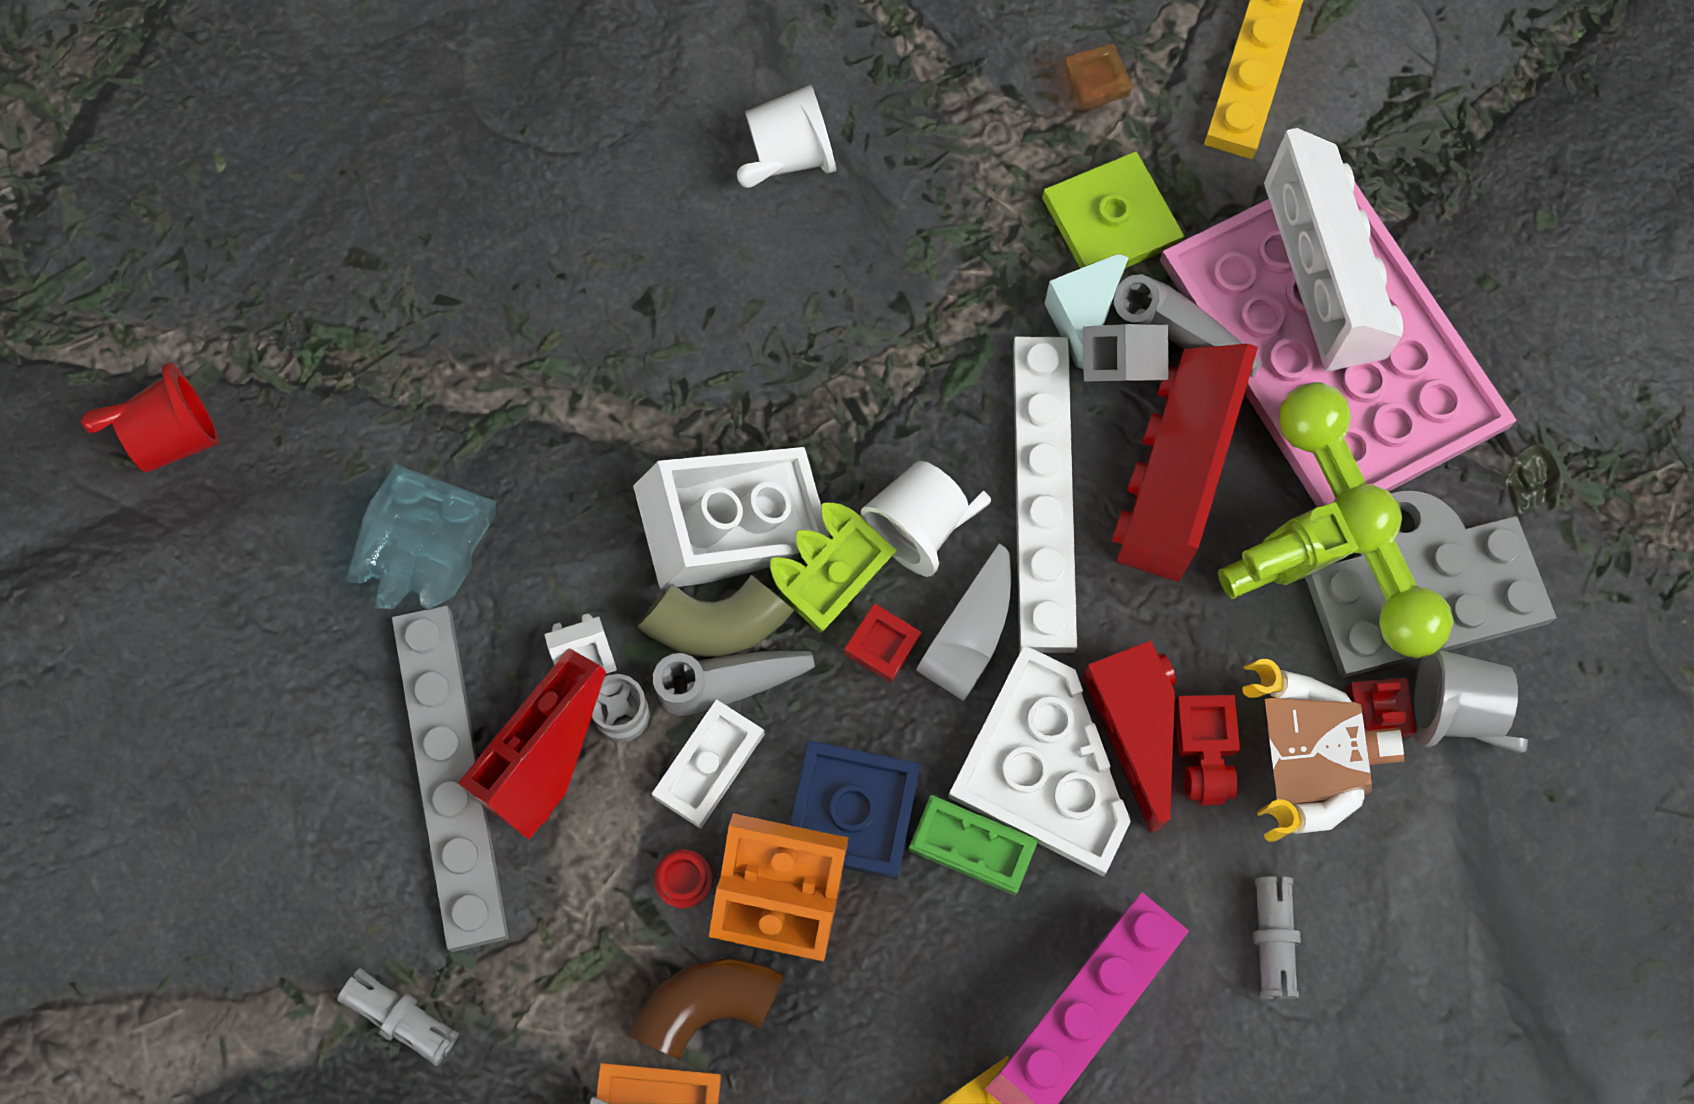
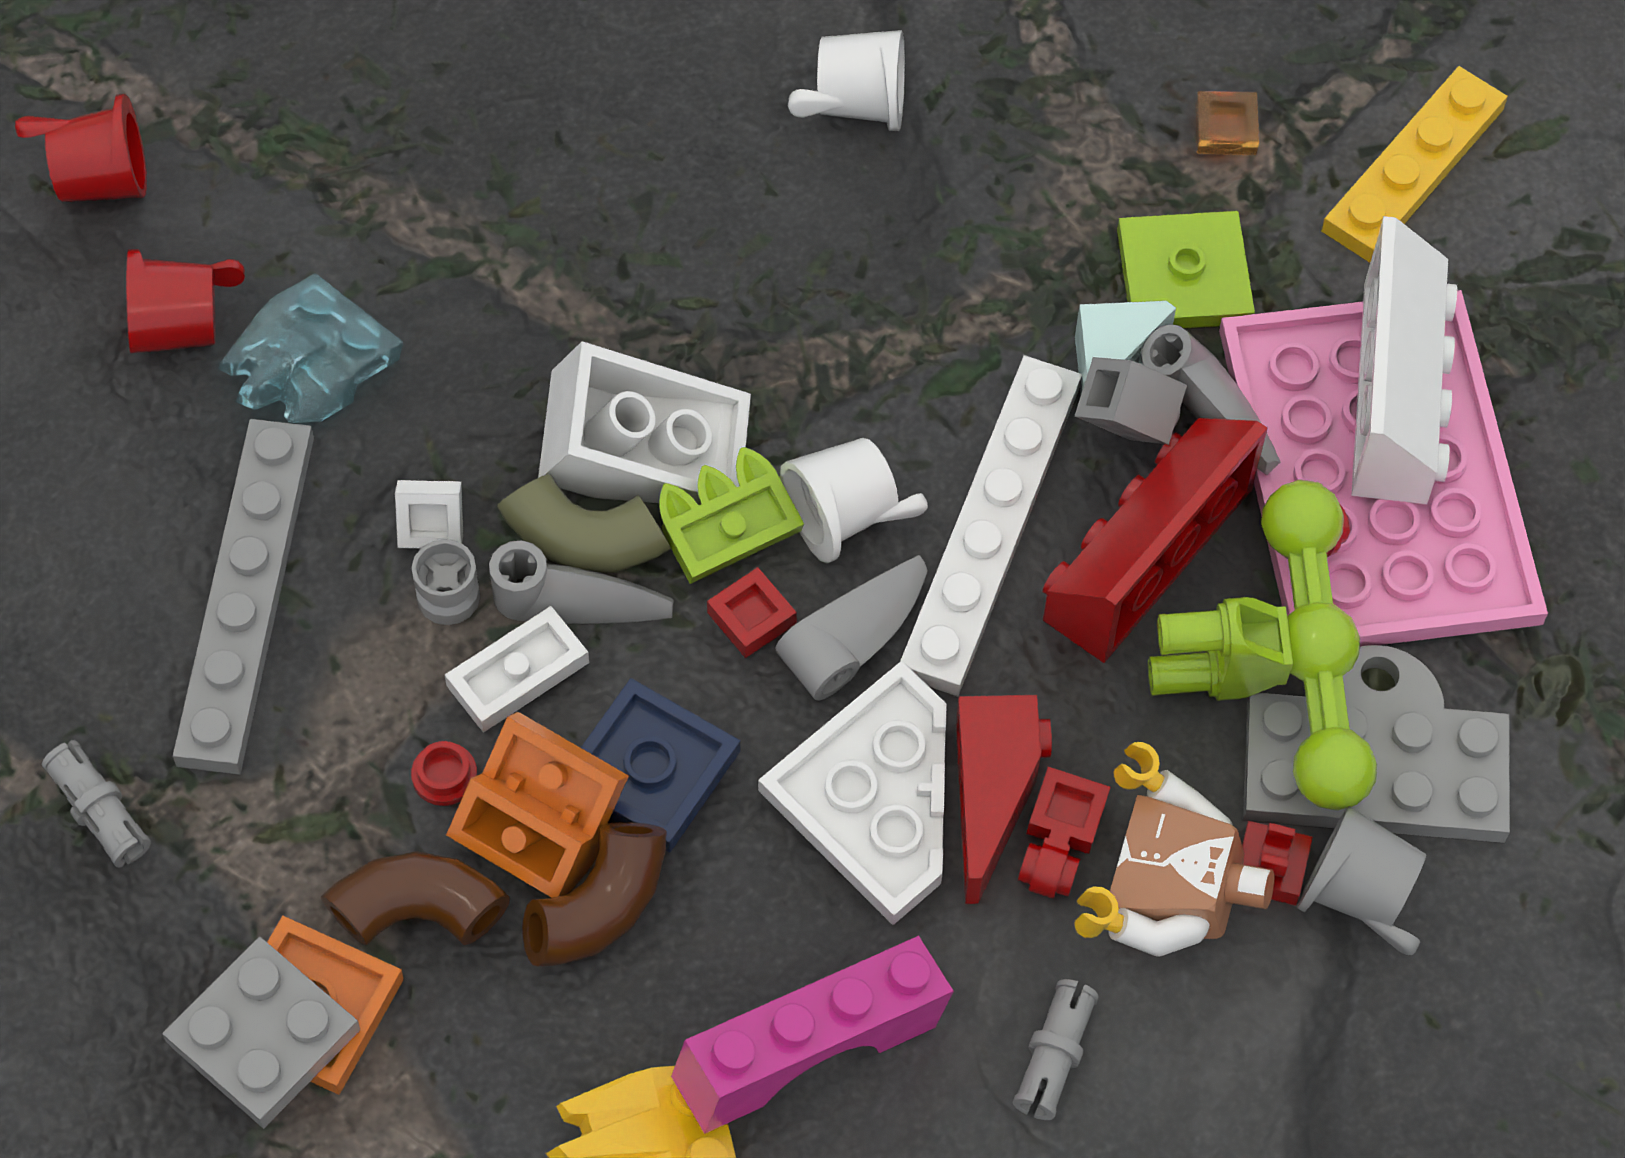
camera: 20 degrees right, 10 degrees down
red slope [458,648,606,840] -> none
bright green plate [908,795,1038,896] -> none
none -> red hat [126,249,245,354]
none -> reddish brown cylinder [522,822,667,967]

